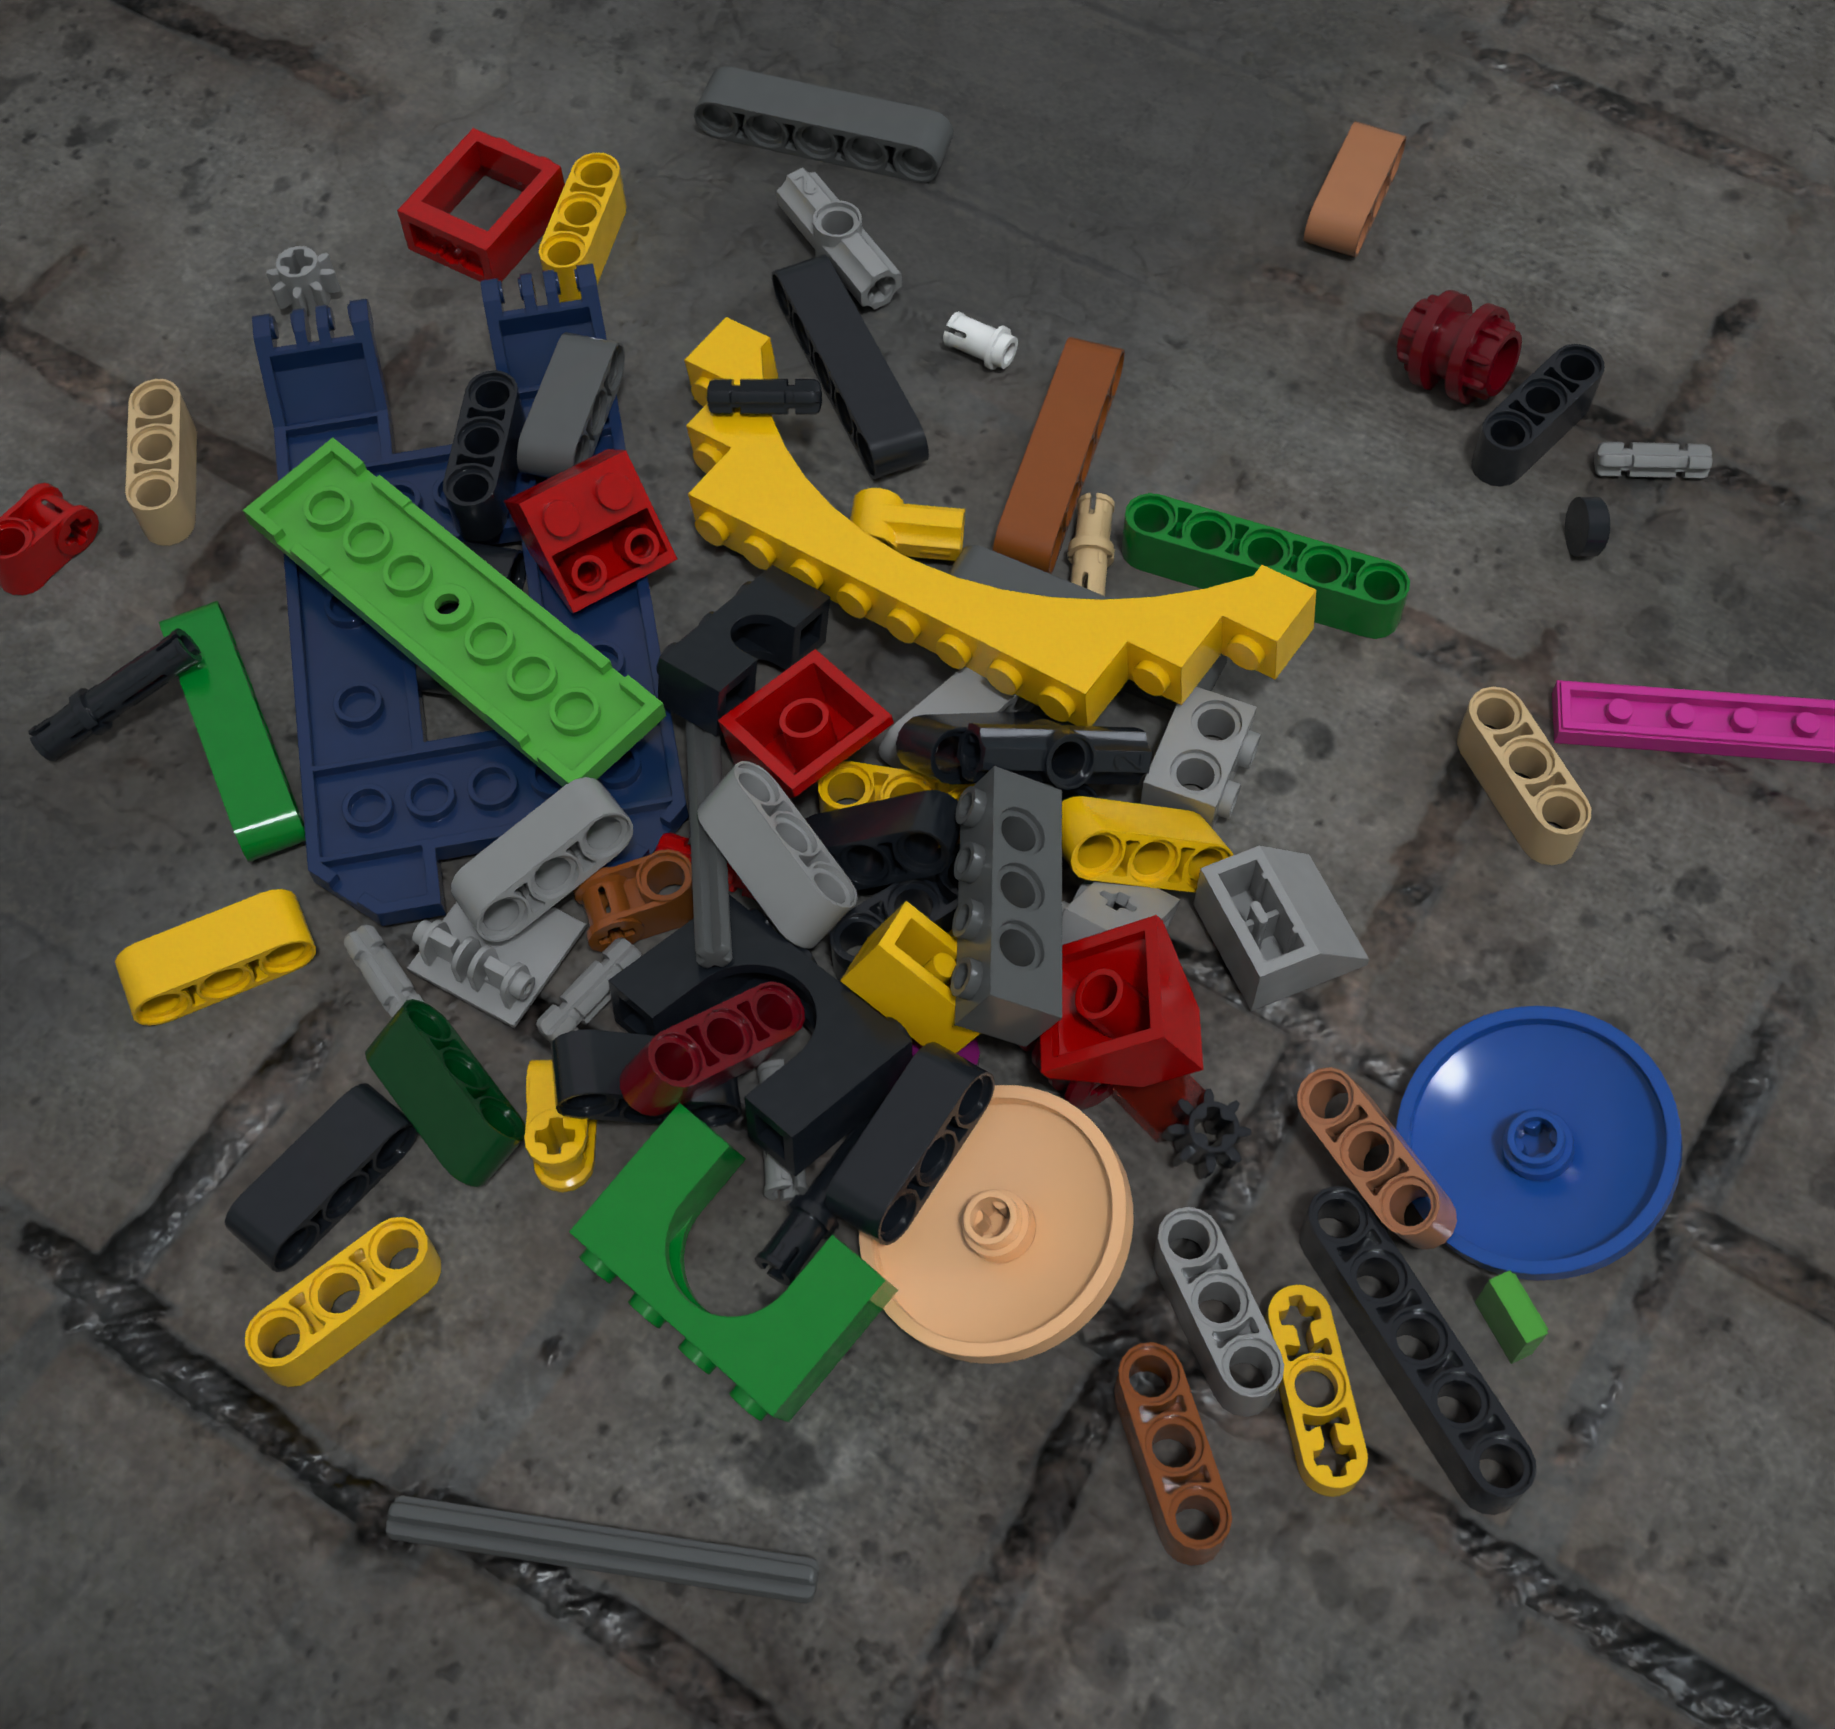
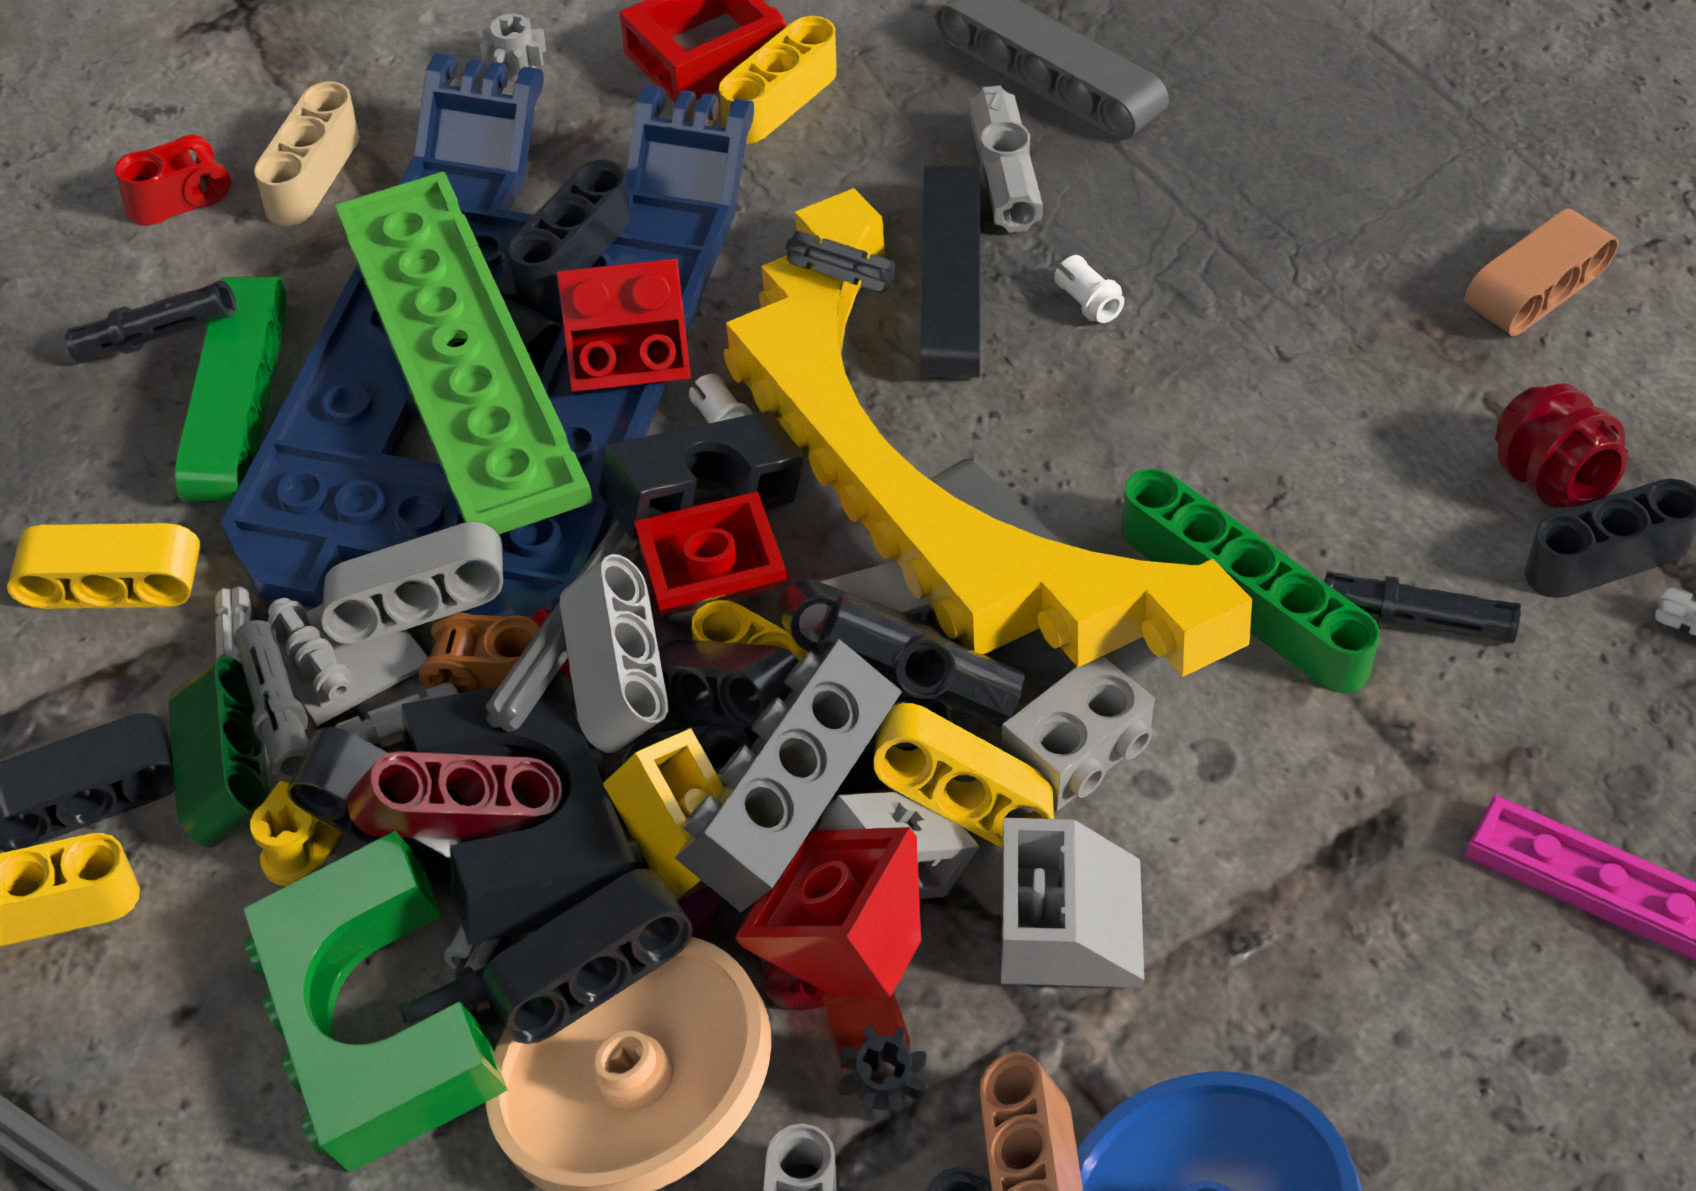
camera: 25 degrees right, 10 degrees down
dark grey beam [517,332,625,478] -> none
yellow piece [850,488,965,561] -> none
dark orange beam [993,337,1125,574] -> none
tan pin [1068,493,1115,596] -> none
tan beam [1457,686,1592,865] -> none
black tile [1565,497,1610,556] -> none
none -> dark grey pin [234,620,309,783]
none -> white pin [689,374,753,423]
none -> black pin [1324,570,1521,644]

